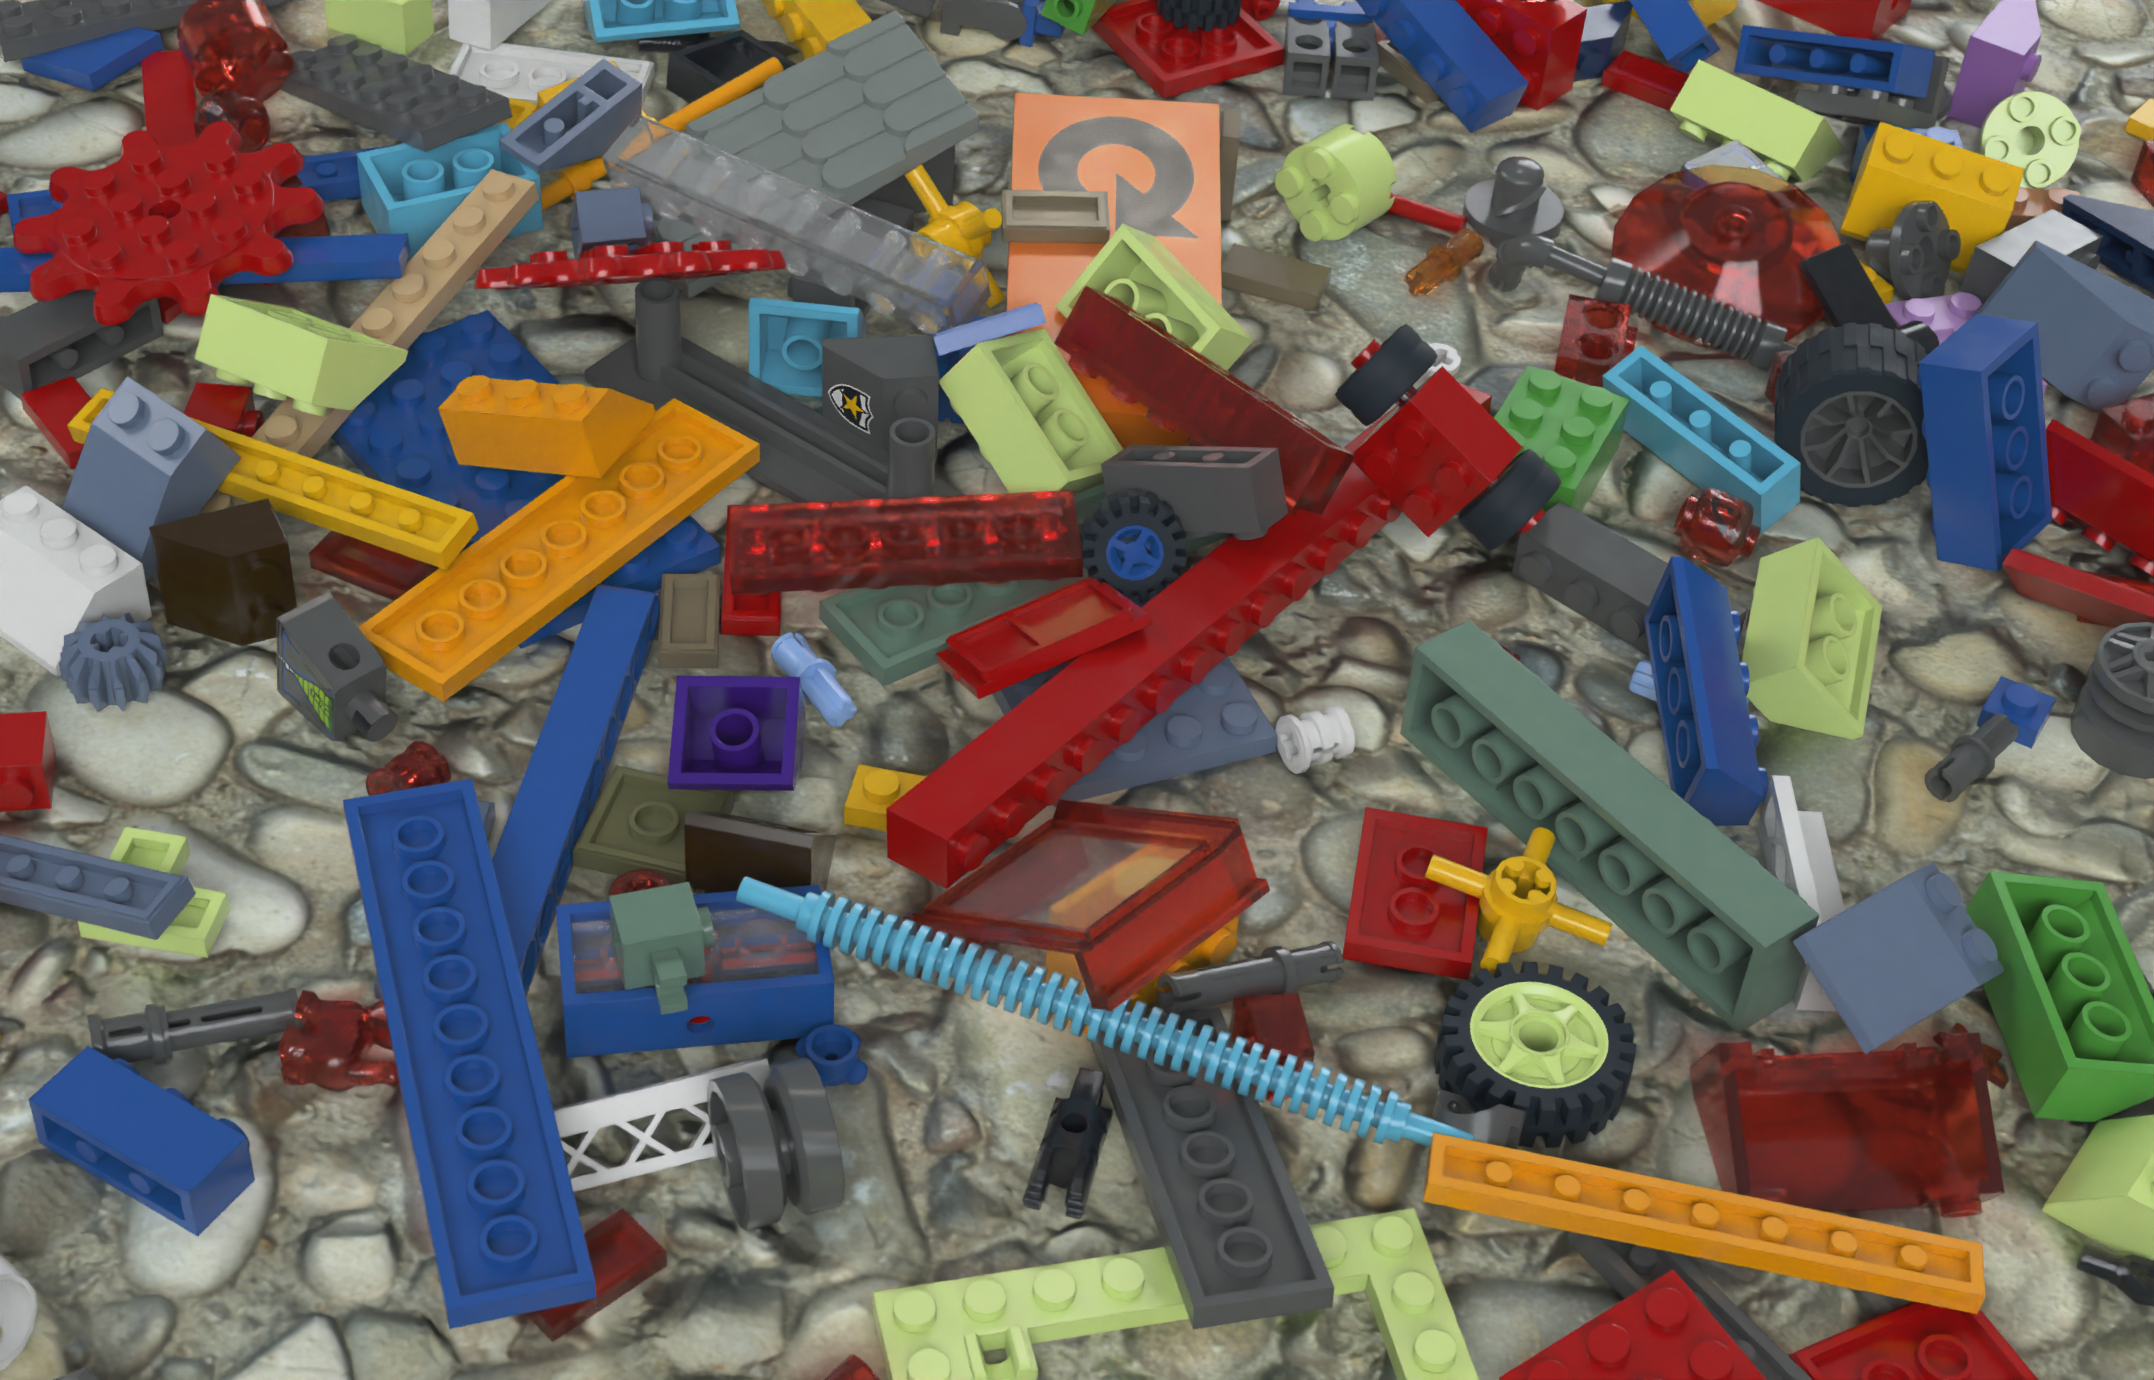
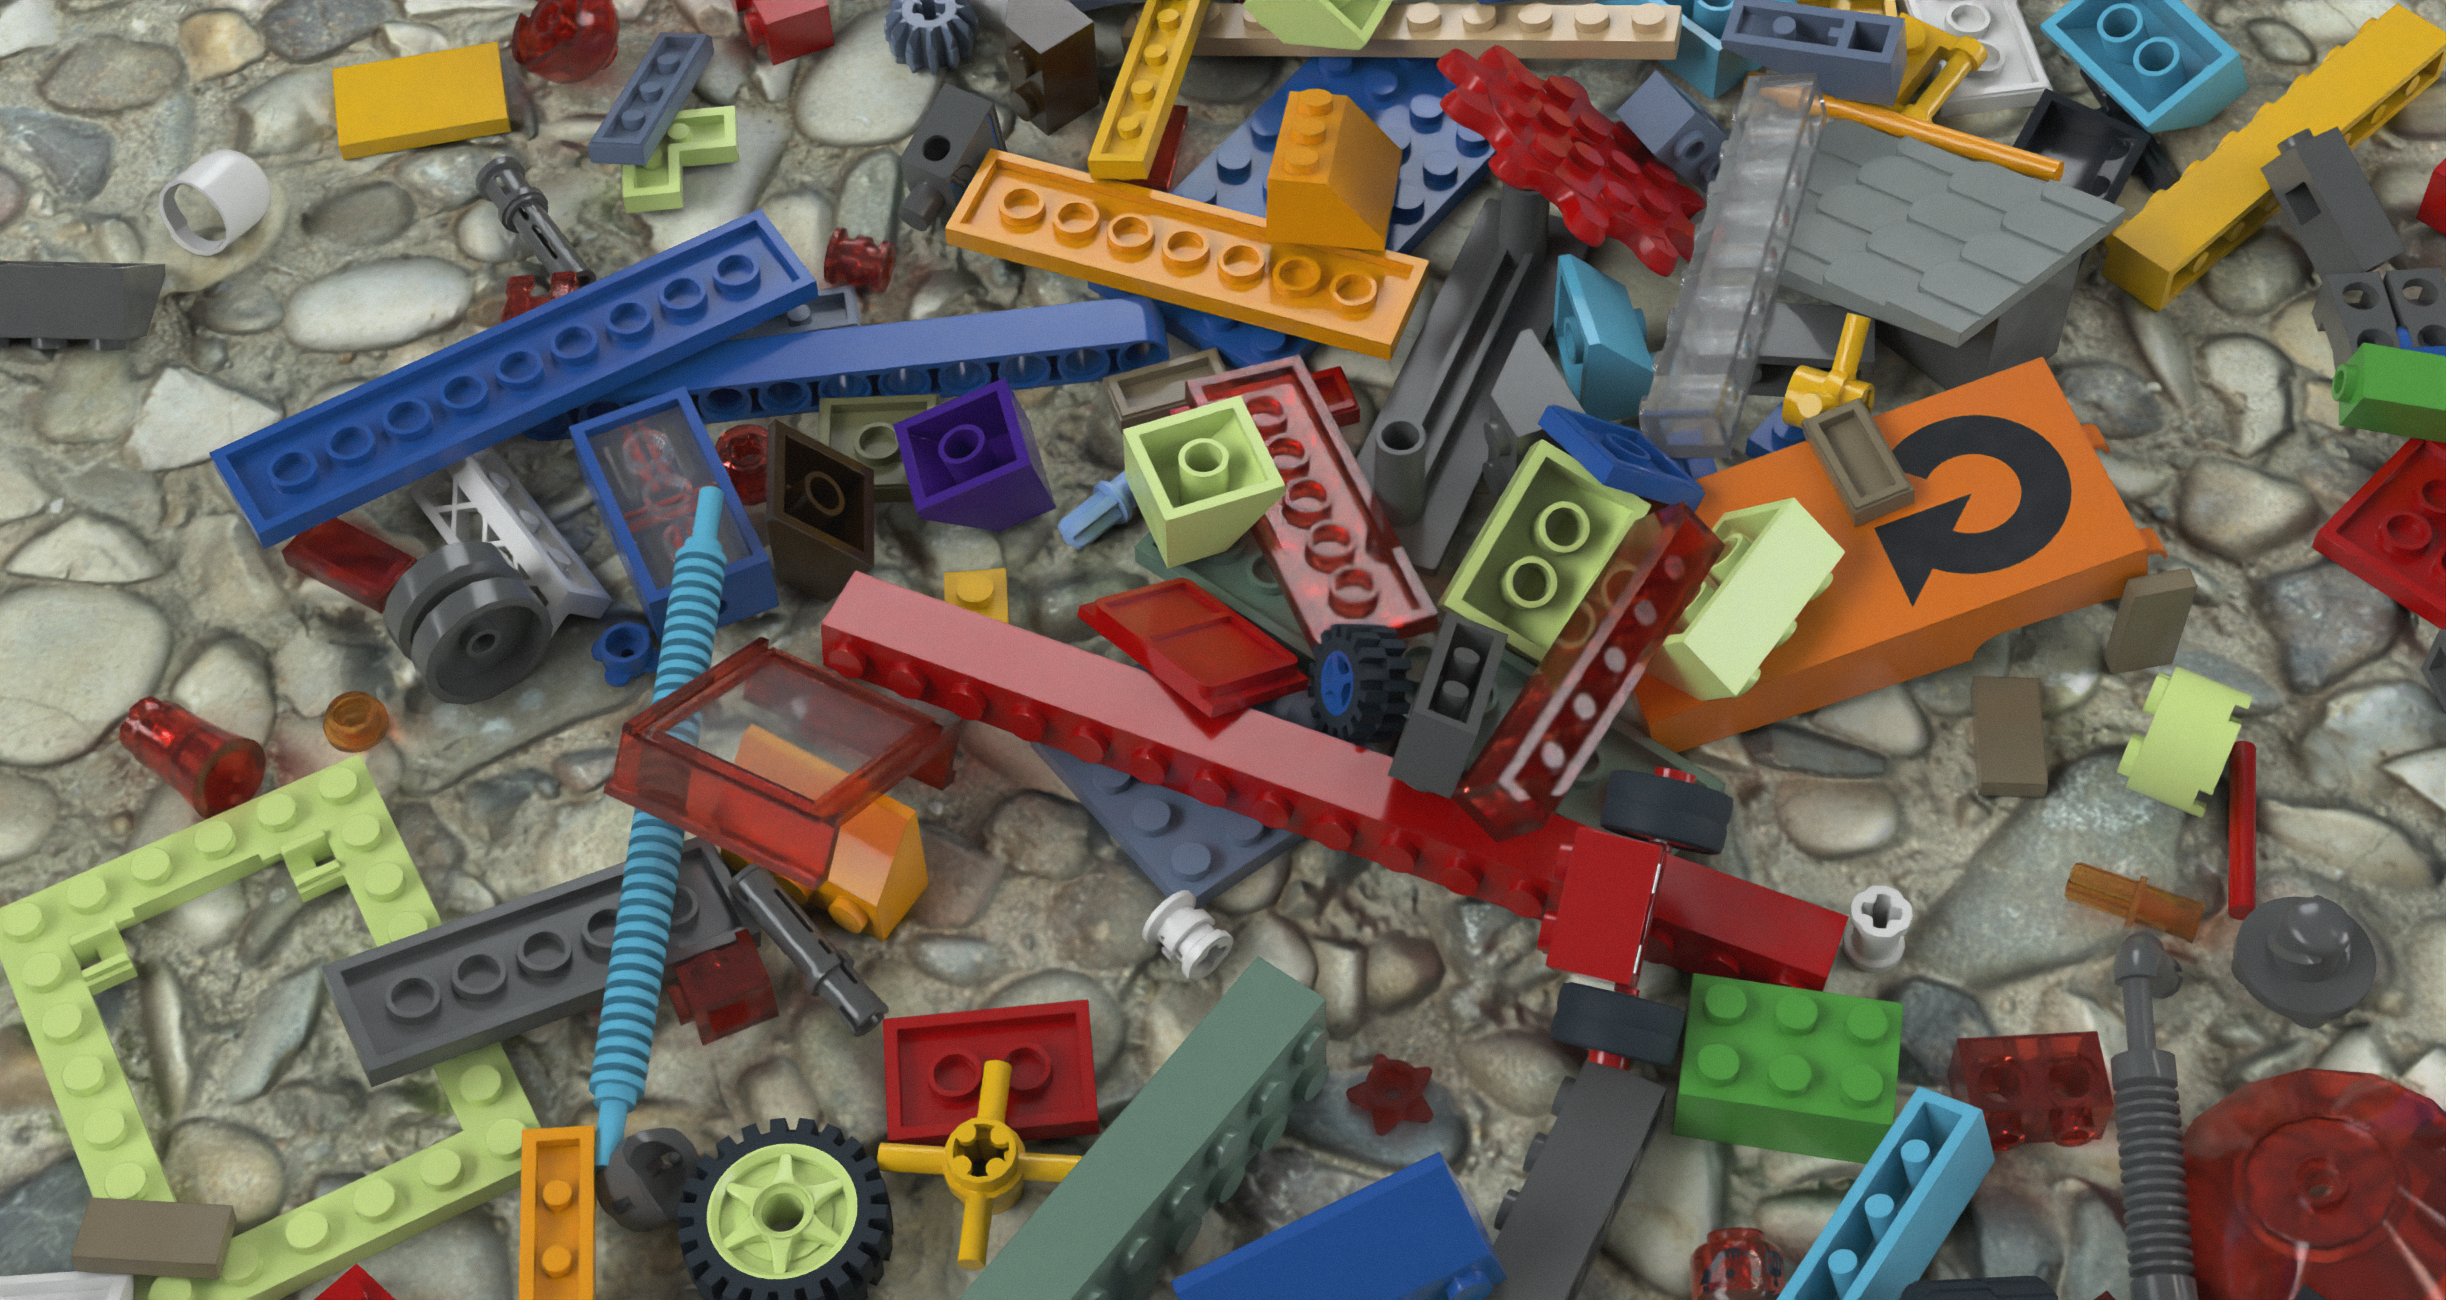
camera: 80 degrees right, 10 degrees up
blue brick [29,1046,255,1236] -> none
sand green brick [609,882,715,1015] -> none
black hinge [1022,1068,1113,1219] -> none
none -> clear orange plate [323,691,389,753]
none -> yellowish green slope [1123,395,1285,569]

